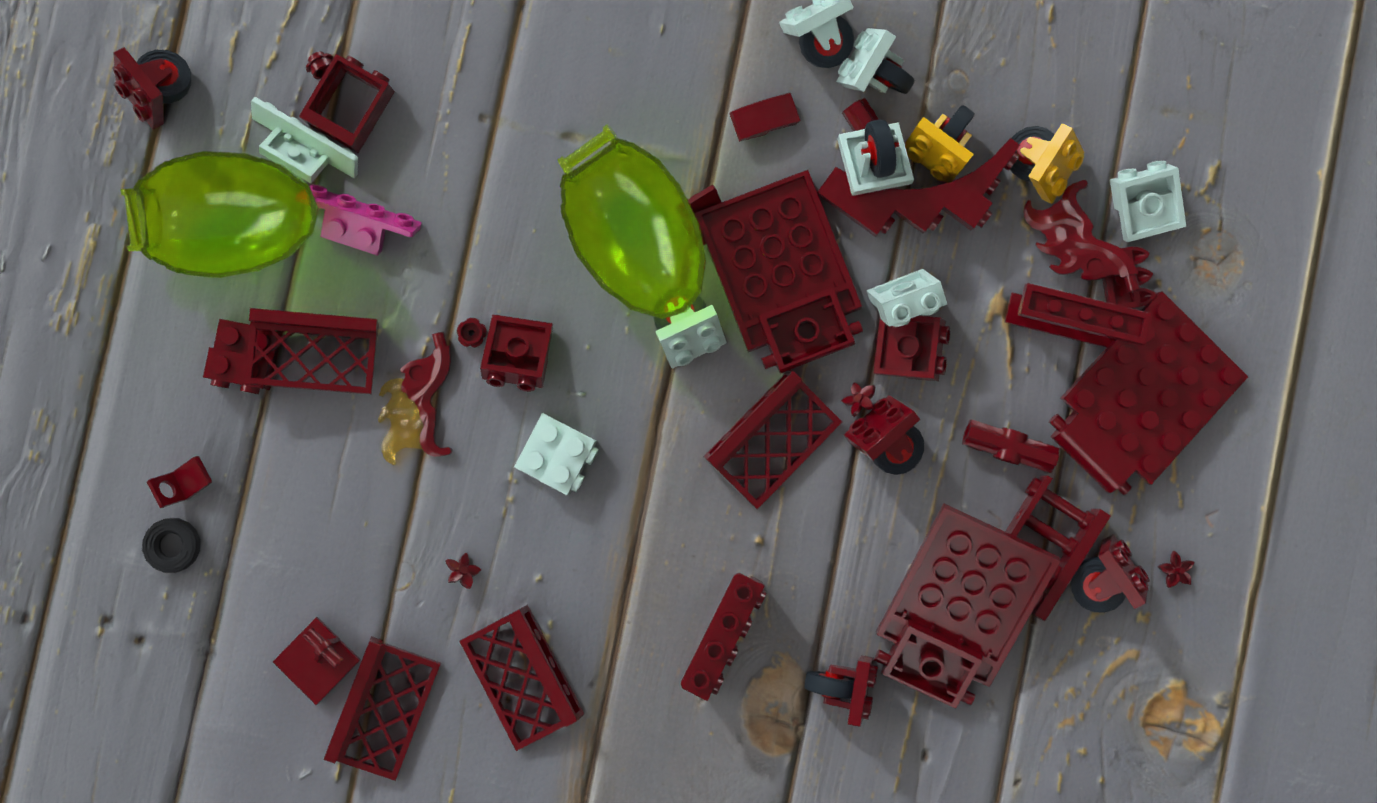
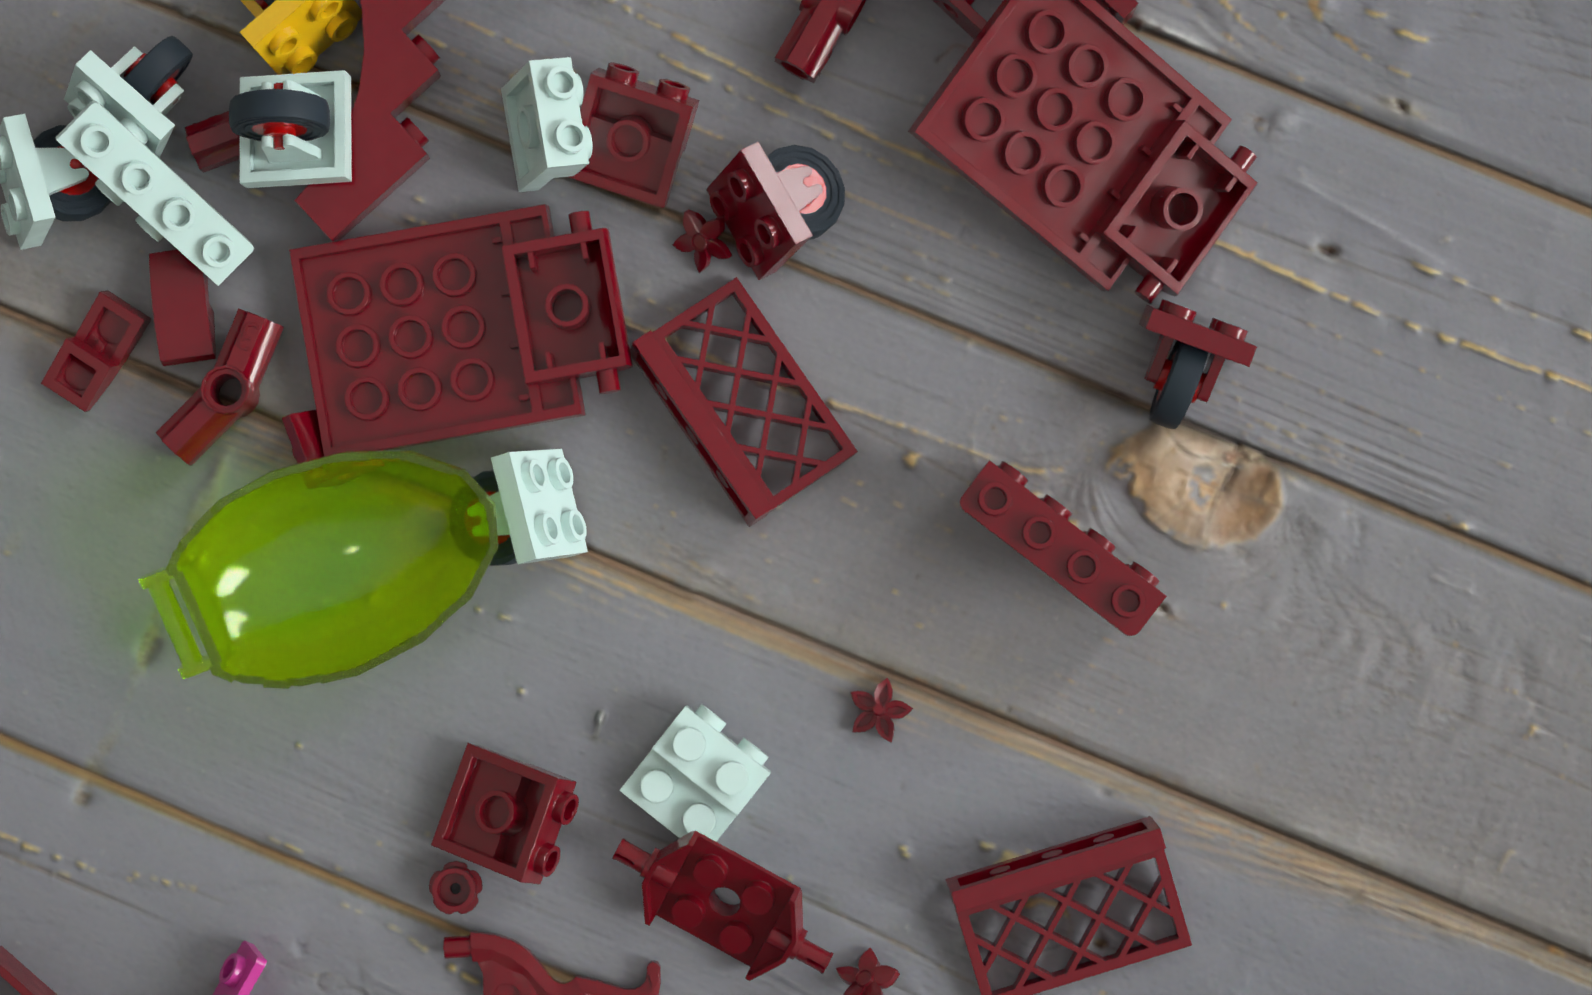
camera: 80 degrees left, 0 degrees up
none -> dark red slope [41,290,152,412]
none -> light aqua bracket [55,101,254,286]
none -> dark red piece [156,308,284,466]
none -> dark red plate [612,830,833,981]
none -> dark red plant [850,678,913,743]

